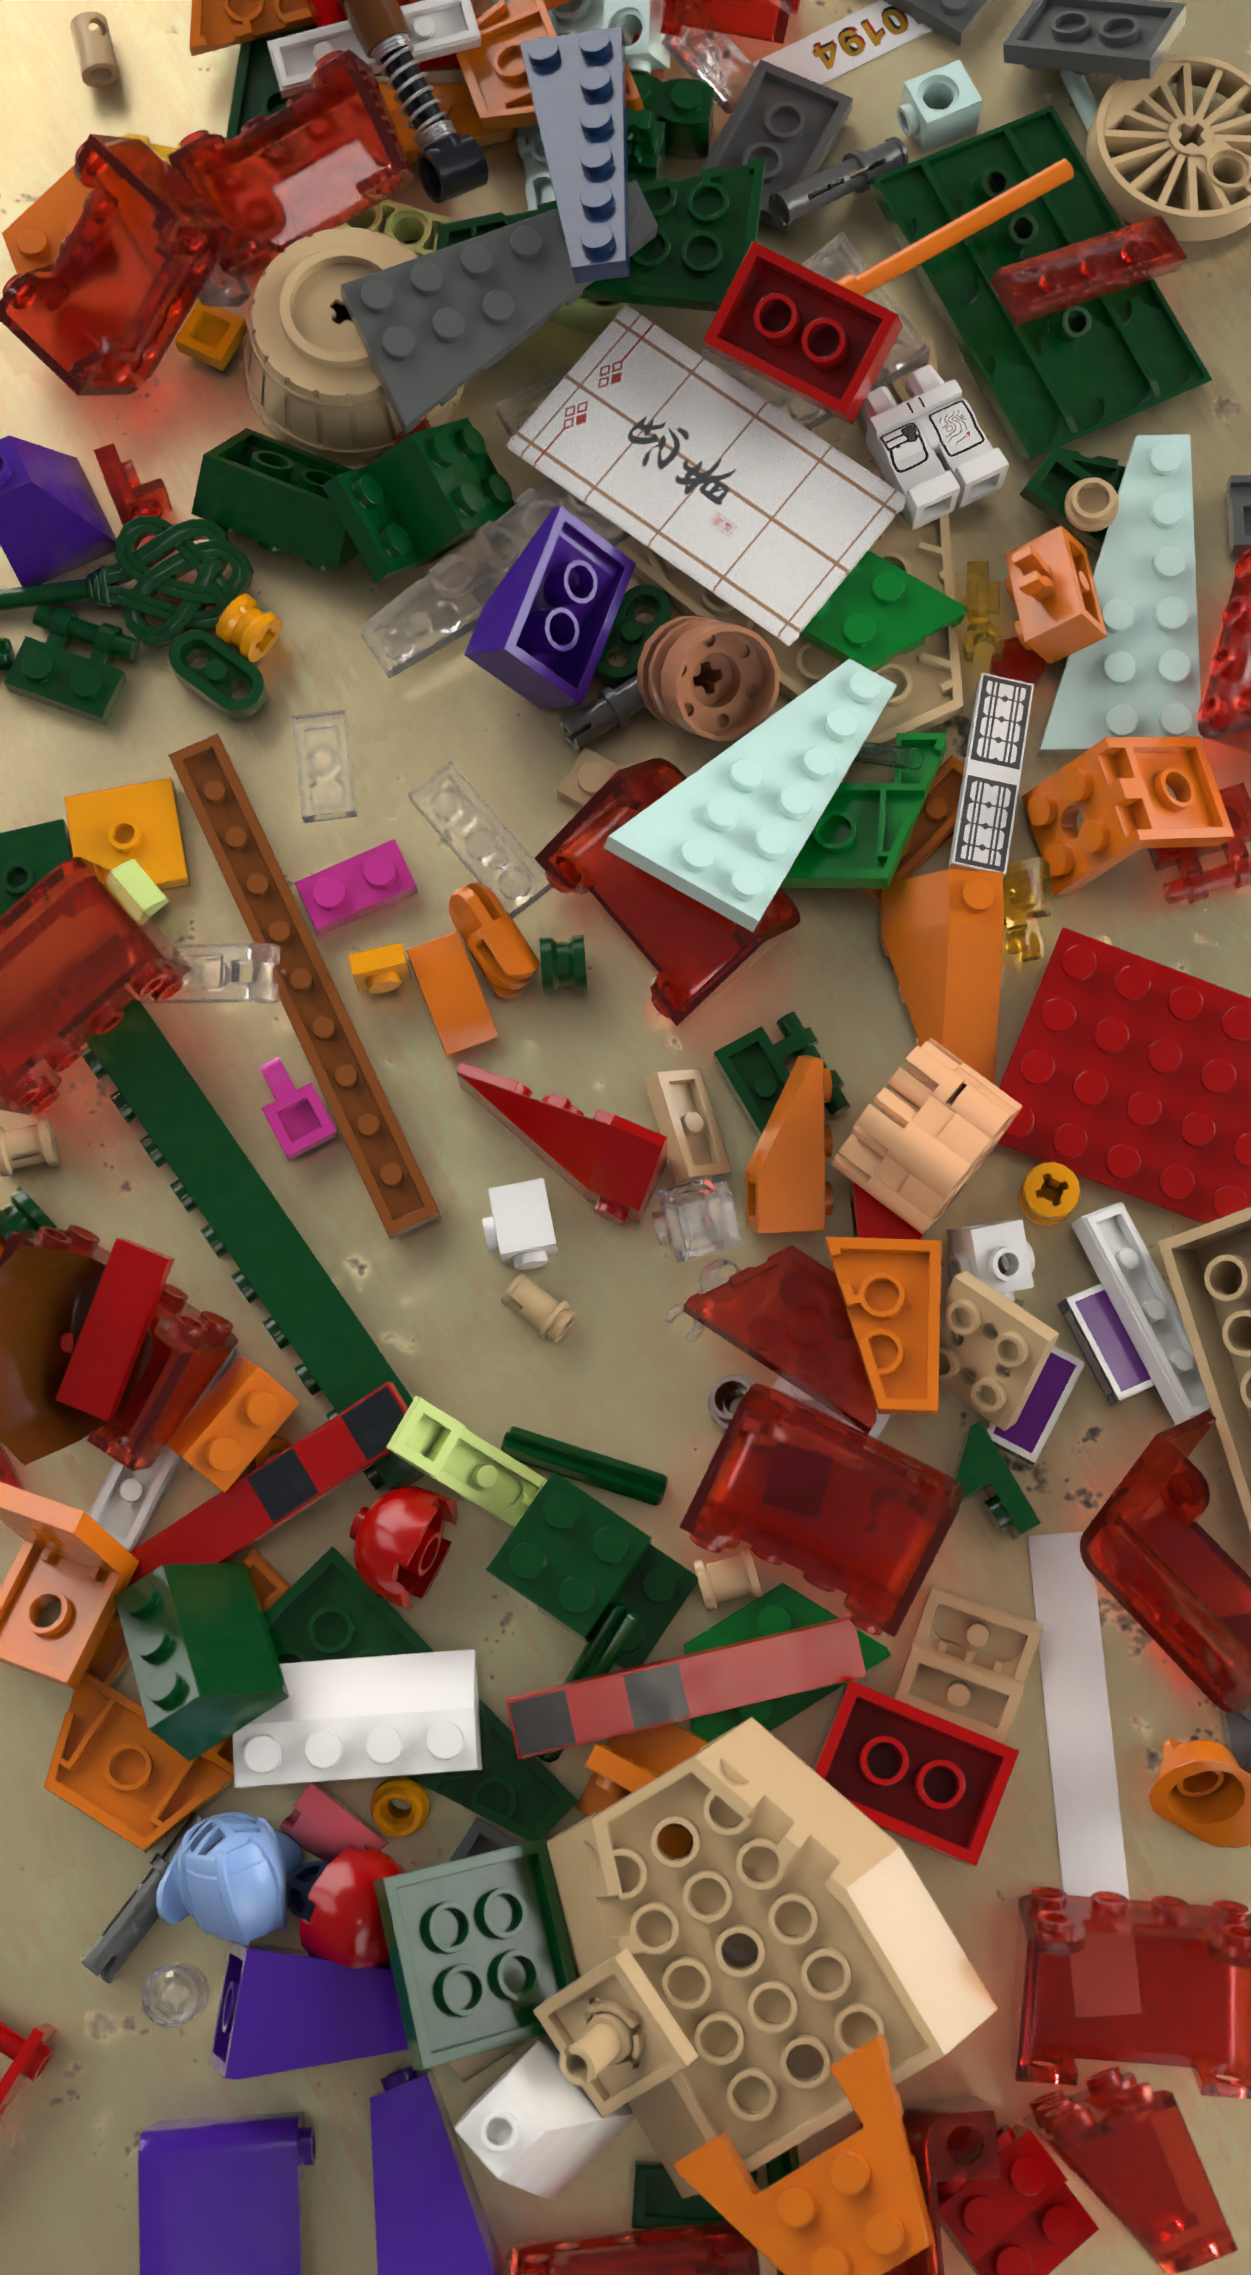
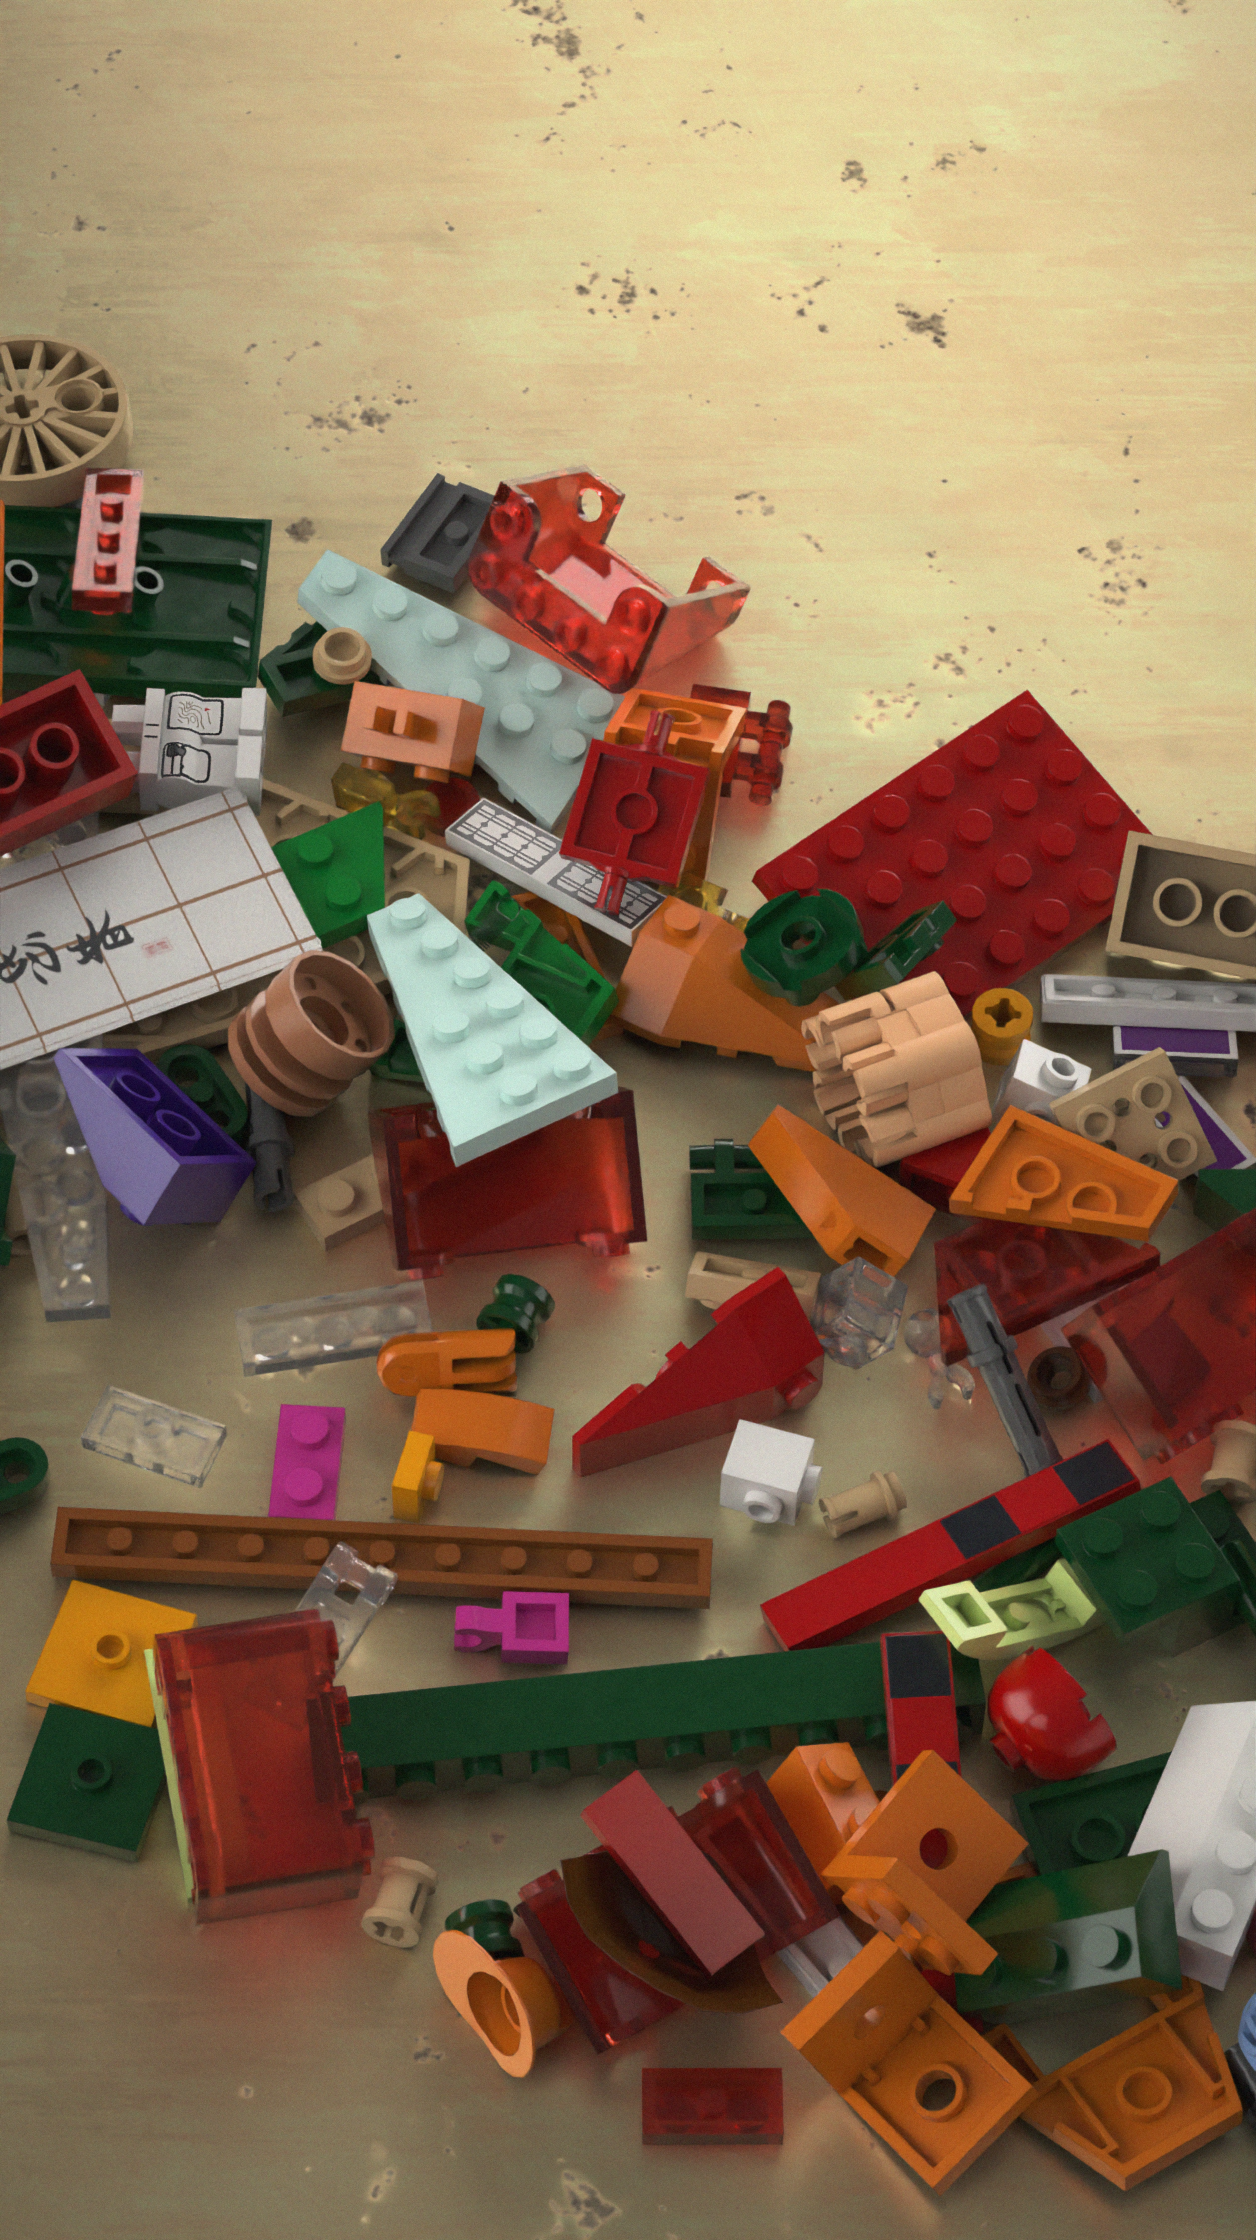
camera: 65 degrees left, 20 degrees down
none -> red plate [559,710,711,916]
none -> dark green plate [741,888,868,1007]
none -> red tile [760,1439,1141,1651]
none -> orange bracket [820,1750,1029,1975]
none -> dark green wing [835,901,957,1001]
none -> dark grey pin [947,1283,1064,1478]

